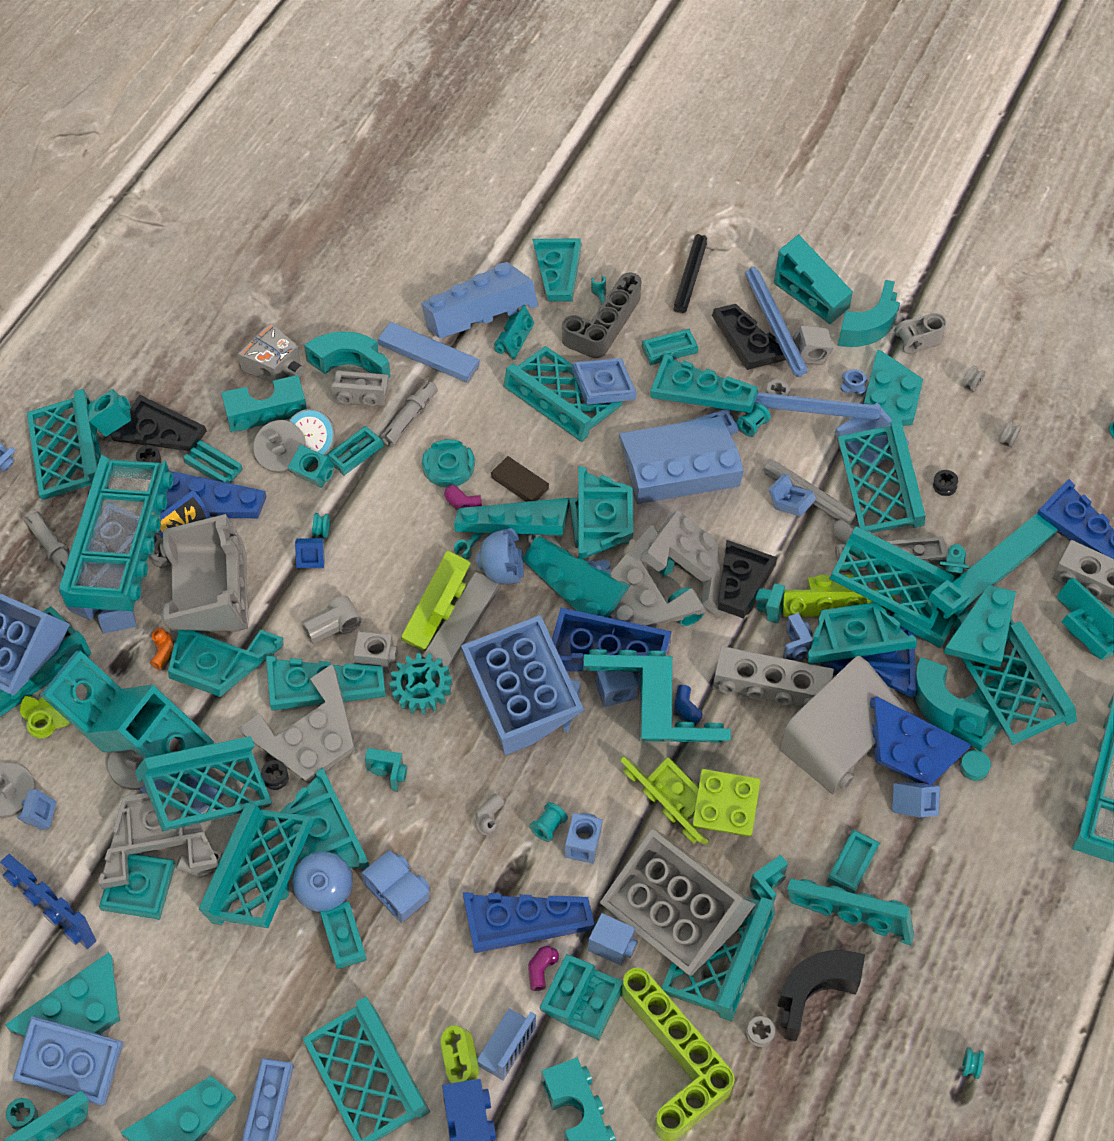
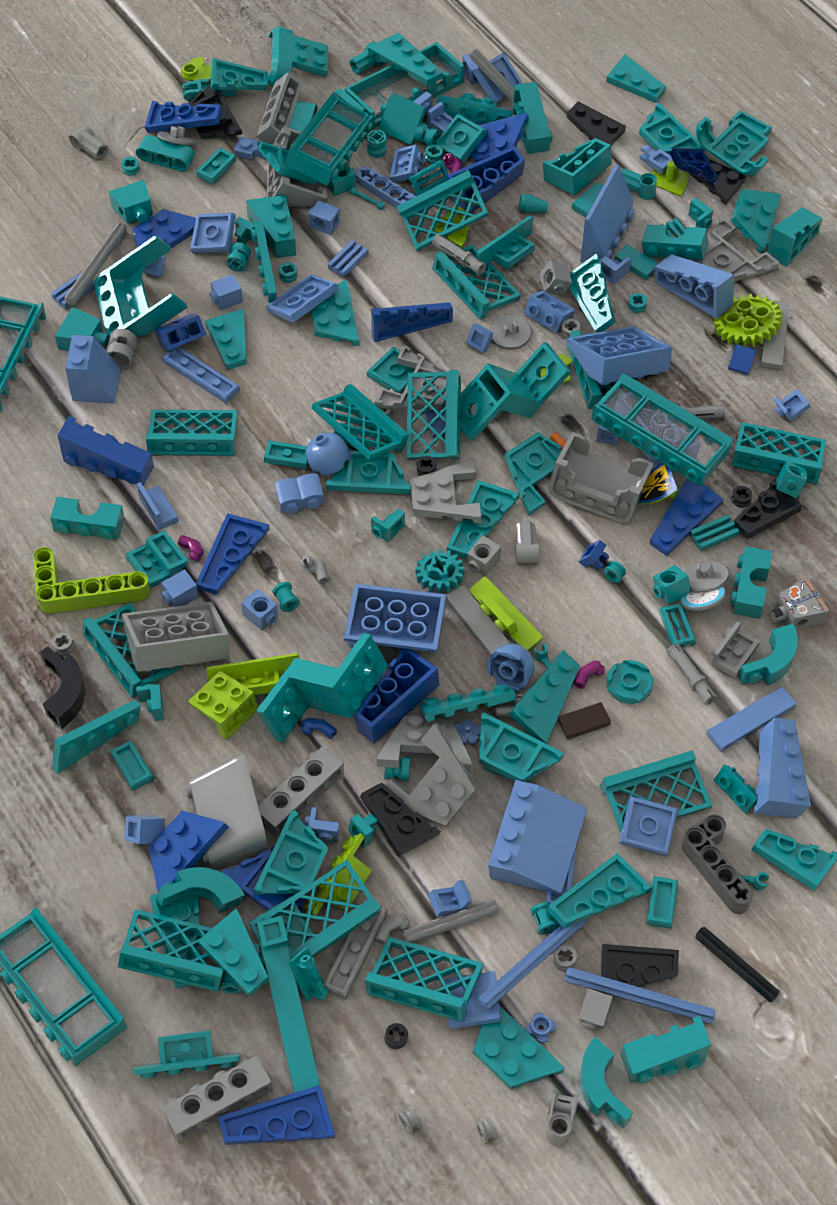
camera: 120 degrees right, 0 degrees up
lime beam [440,1025,479,1083] -> none
teal tile [960,750,991,781] -> none

